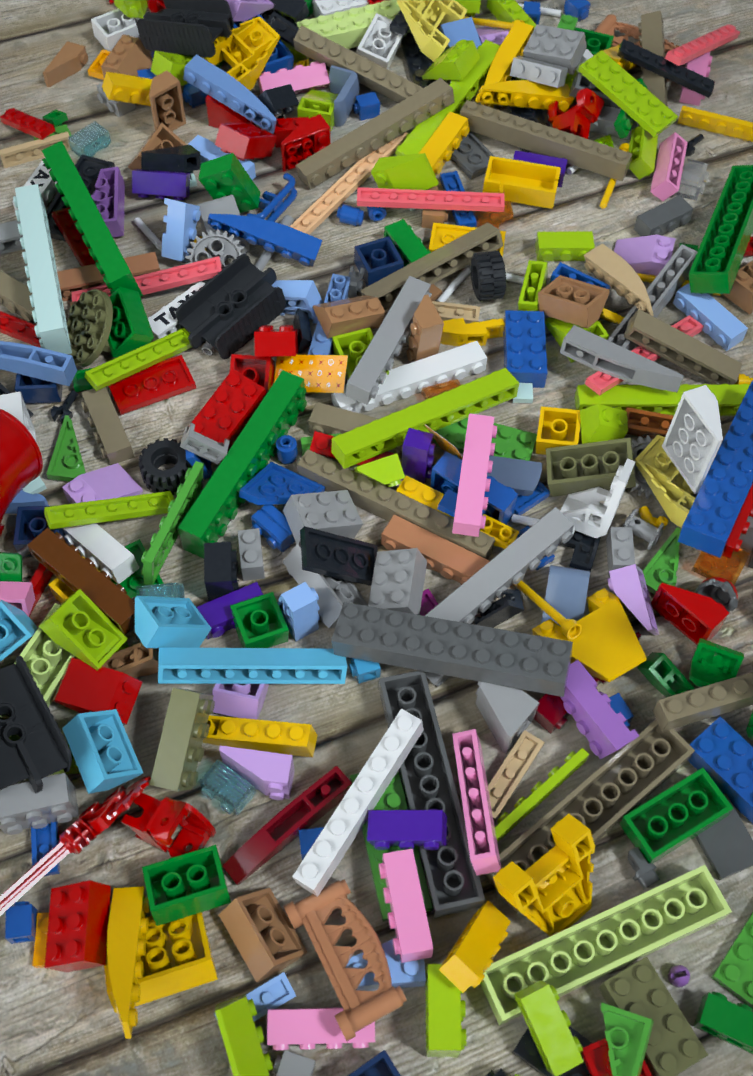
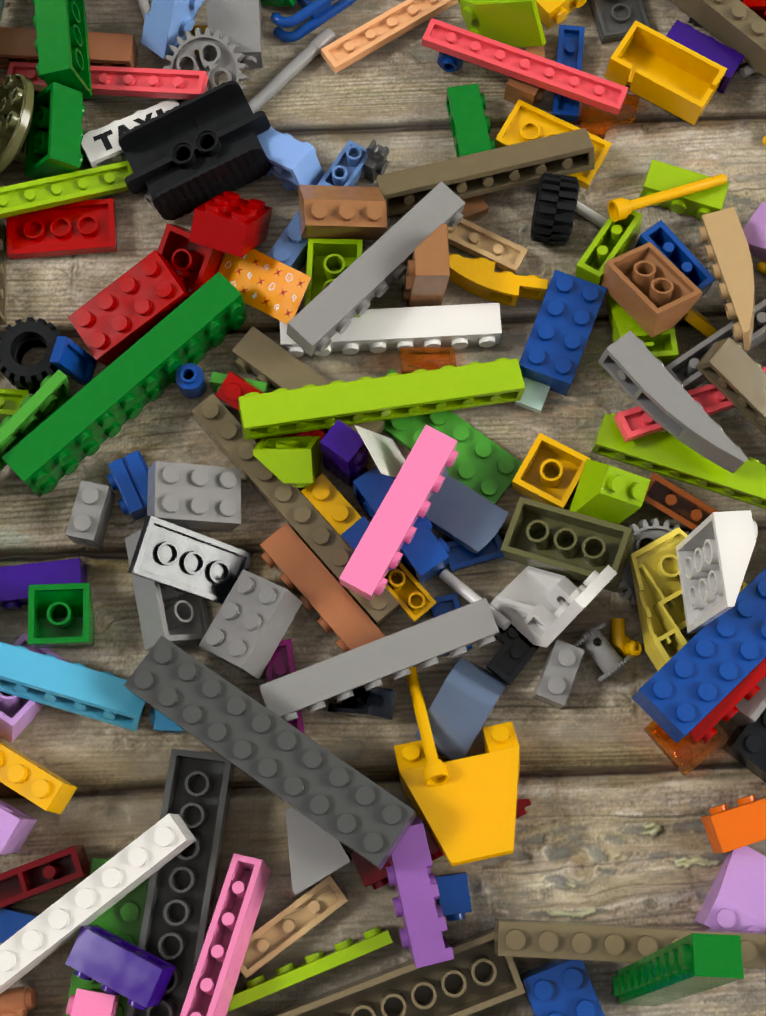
camera: 20 degrees right, 15 degrees up
light grey hinge [180,423,229,464] -> none
black brick [204,542,239,602] -> none
blue slope [208,214,323,267] -> none
blue plate [239,462,325,505] -> none
light blue wedge [277,582,320,642] -> none
black slope [293,308,312,353] -> none
blue brick [337,204,364,226] -> none
dark blue brick [354,236,404,287] -> none
white bar [436,265,471,302] -> none
lavender slope [607,564,659,636] -> none
green slope [637,652,695,698] -> none
bright green wing [643,527,681,595] -> none
red slope [651,583,729,645] -> none
green bracket [689,638,744,687] -> none
dark grey hair [695,577,738,612] -> none
none -> yellow piece [607,174,727,222]

